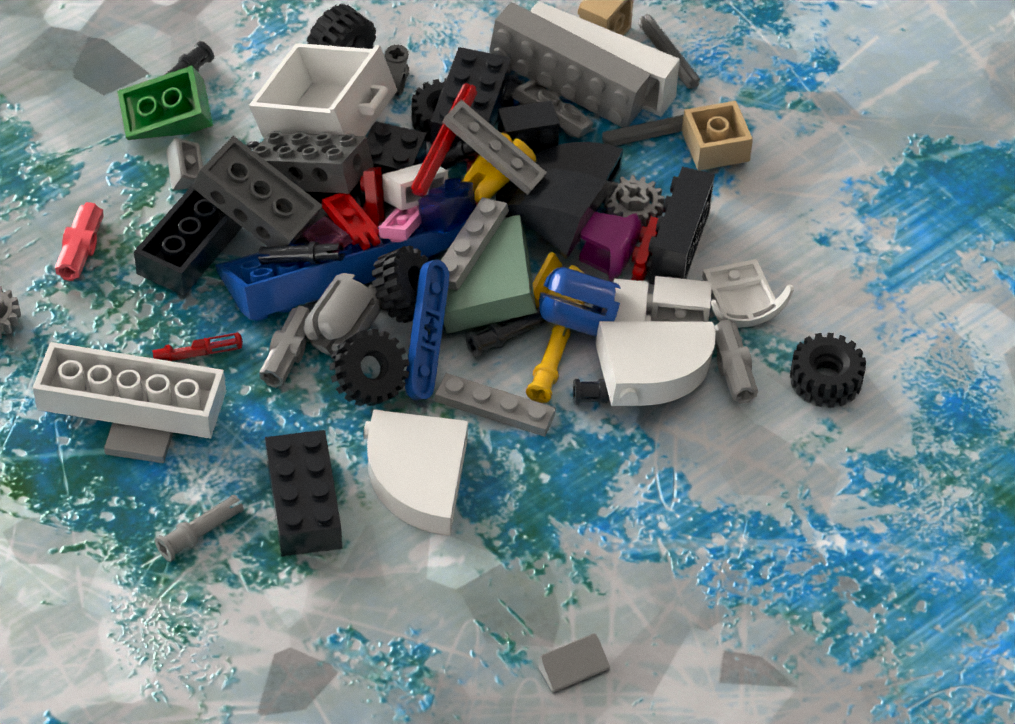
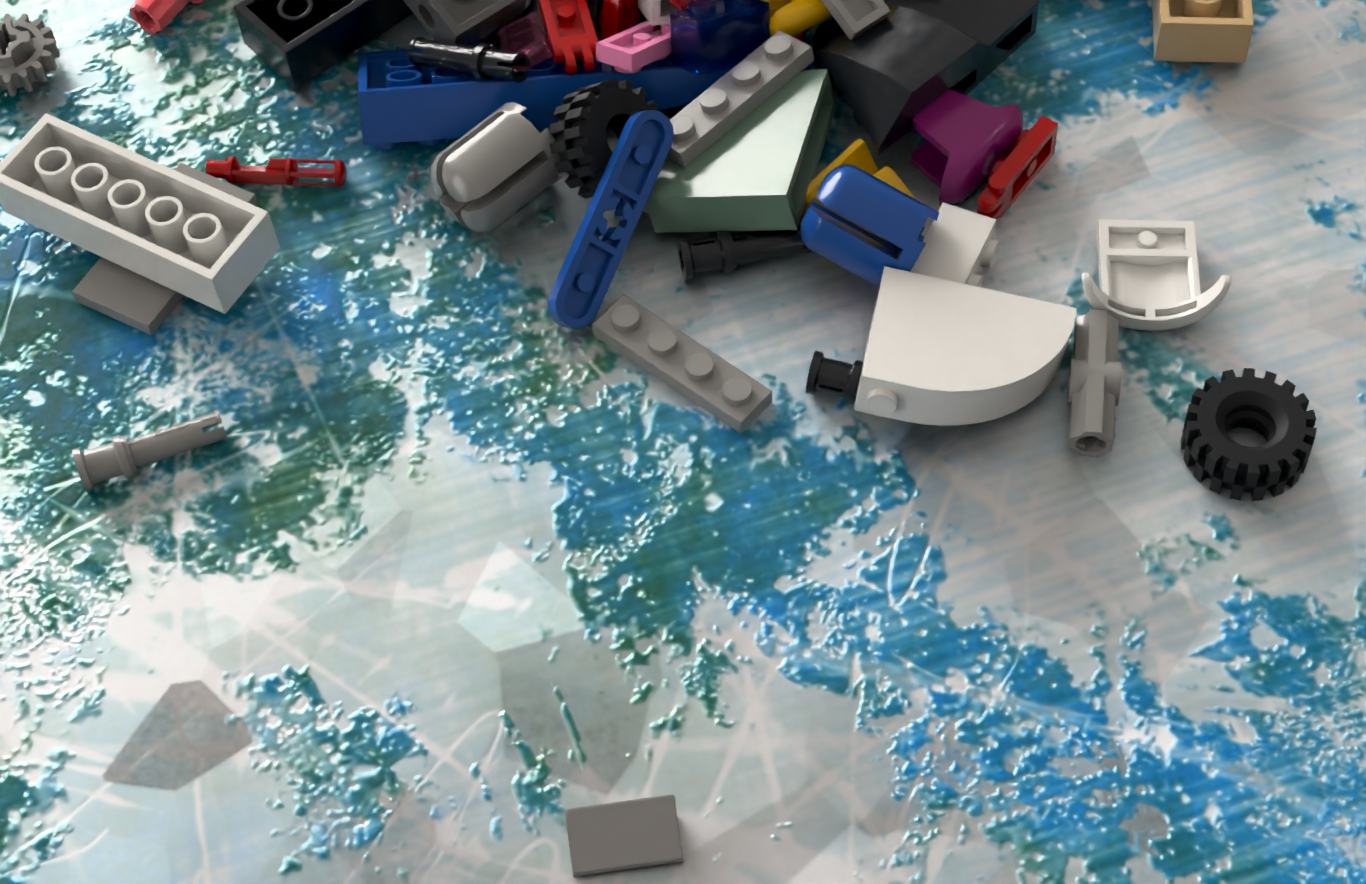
camera: 25 degrees right, 5 degrees up
light grey piece [259,306,311,388] -> none
black brick [265,430,342,557] -> none
black tyre [330,329,409,406] -> none
white brick [364,410,468,536] -> none
yellow pin [526,325,571,403] -> none
light grey gear [604,175,665,227] -> none
black brick [646,166,715,285] -> none
white brick [651,276,712,322] -> none

